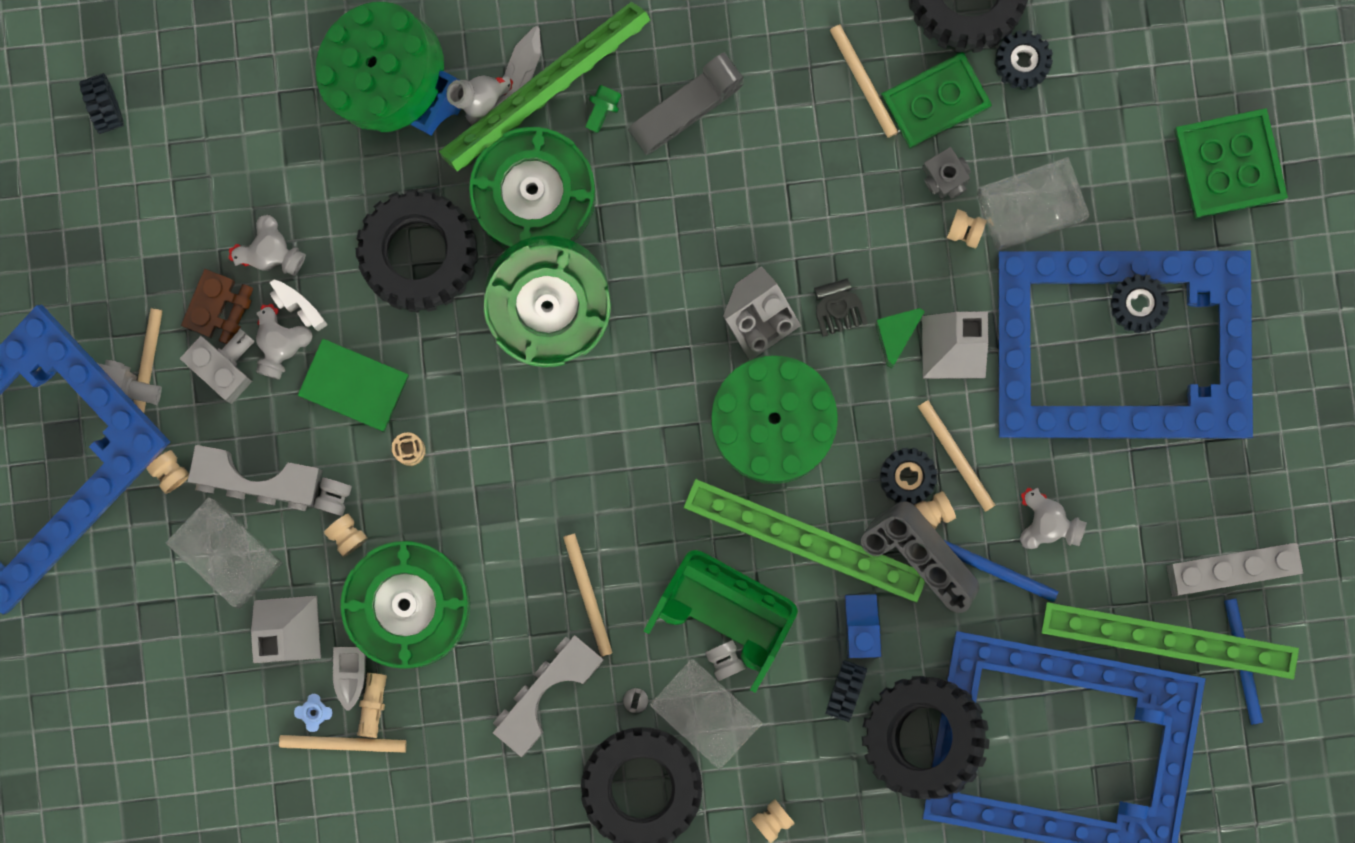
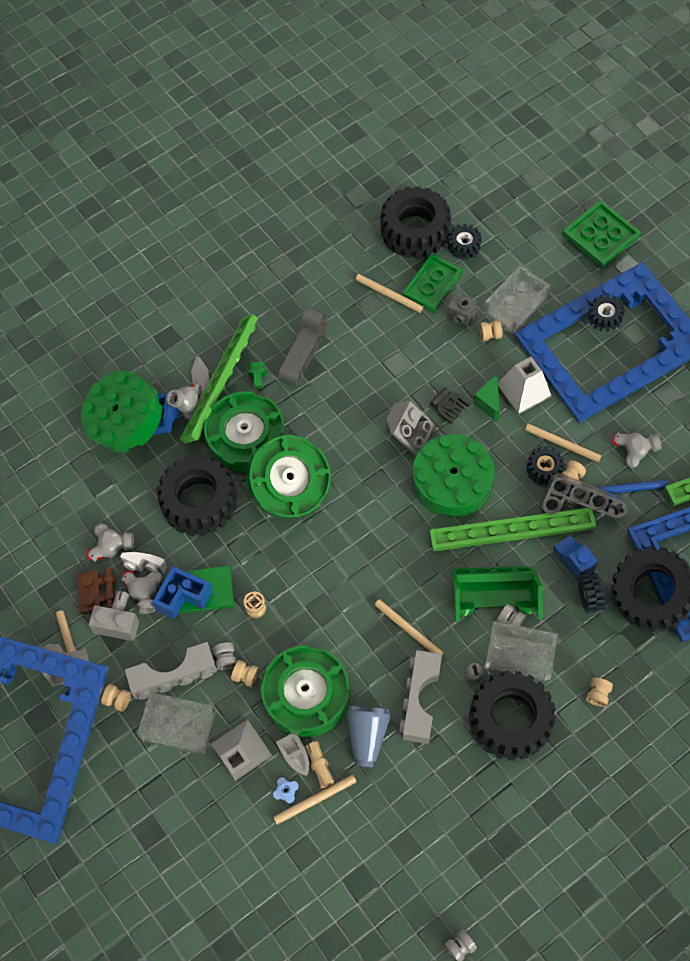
camera: 30 degrees left, 20 degrees down
none -> blue brick [152,566,213,619]
none -> sand blue cone [347,706,390,767]

